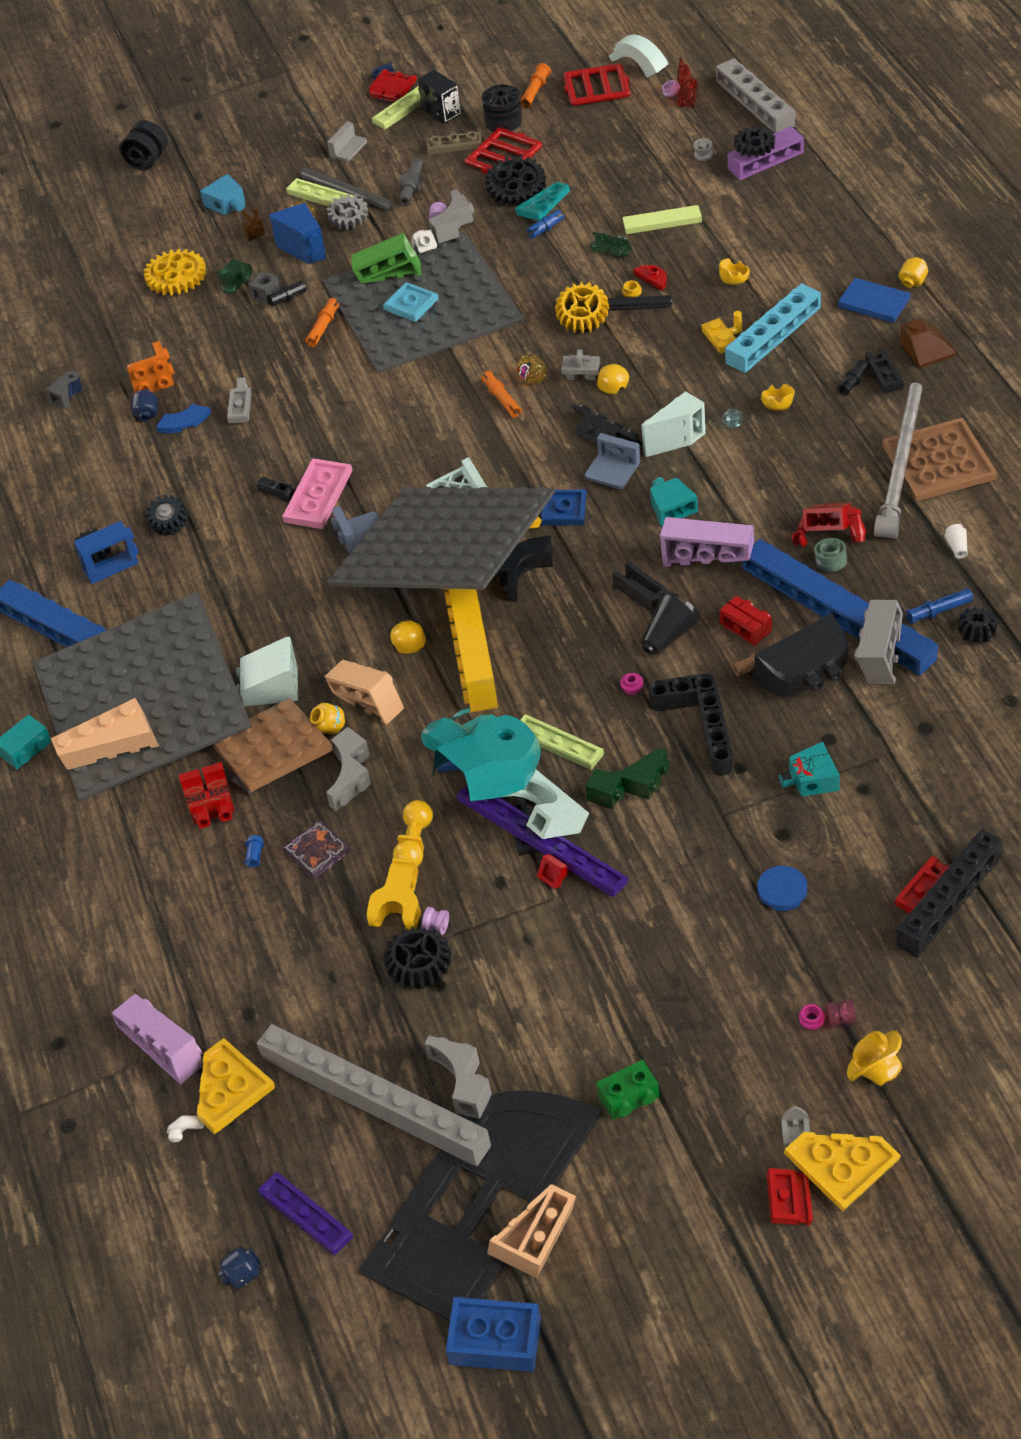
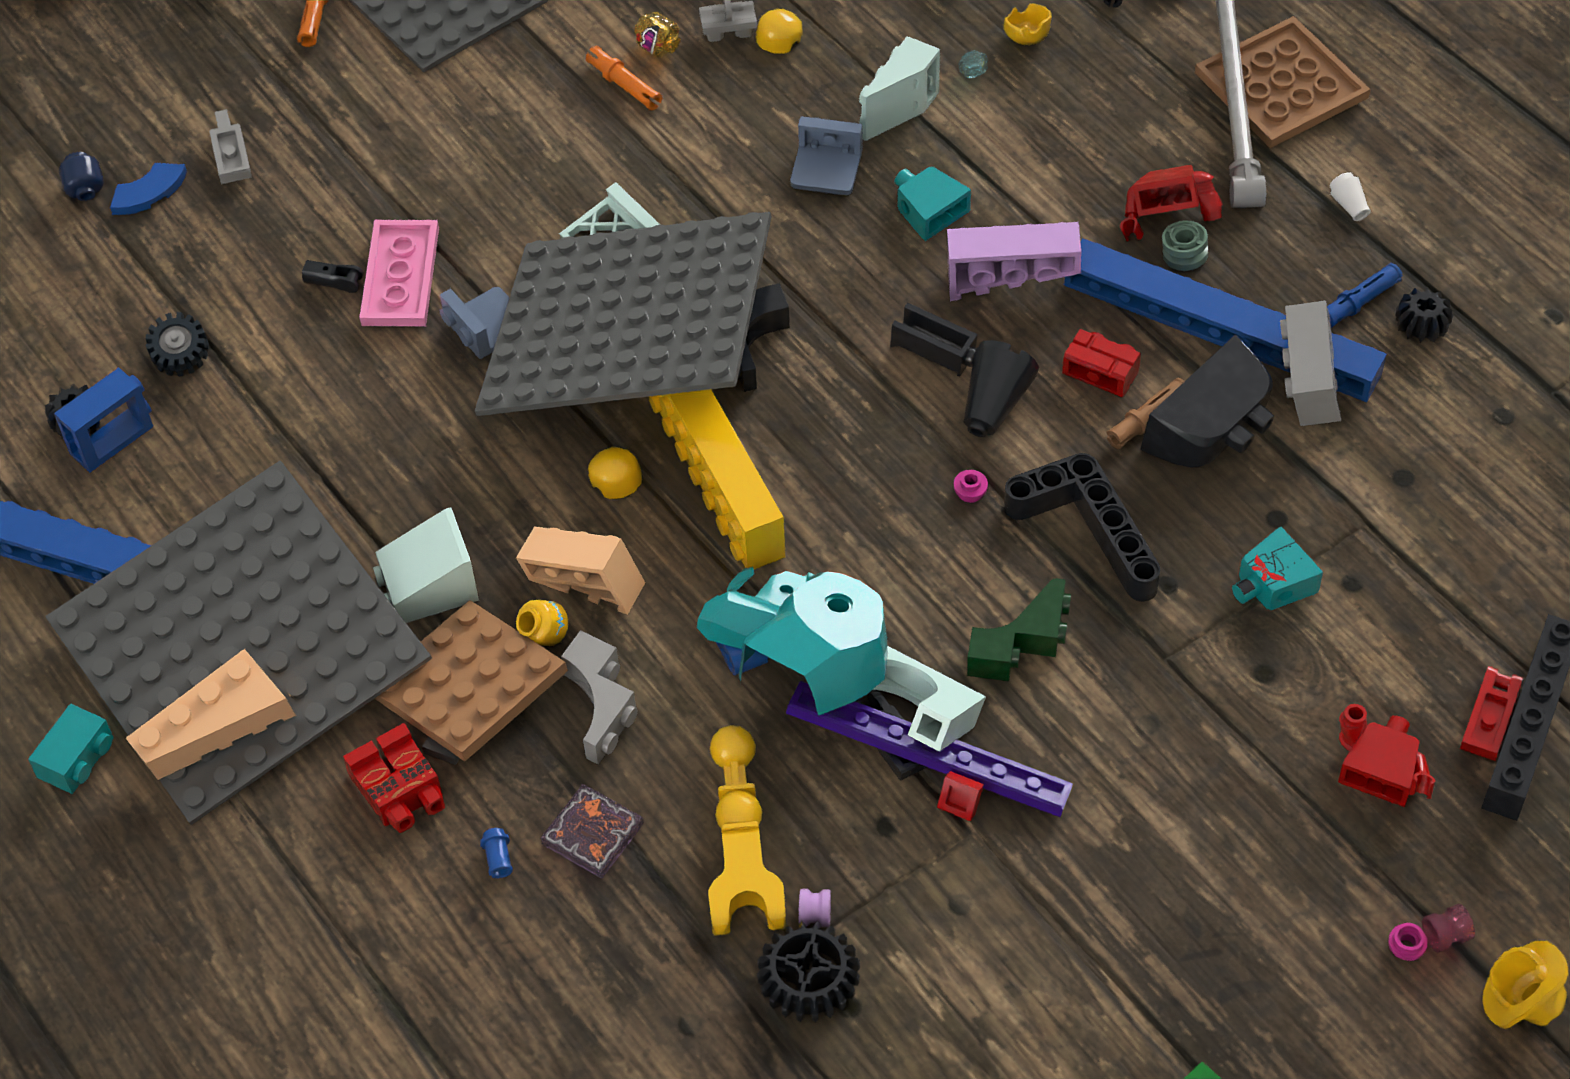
camera: 20 degrees left, 5 degrees up
orange bracket [127,341,175,393] -> none
yellowish green tile [520,714,604,770] -> none
blue tile [541,489,587,526] -> none
black bracket [570,403,643,447] -> none
blue tile [758,866,807,911] -> none
none -> red torso [1338,704,1435,807]

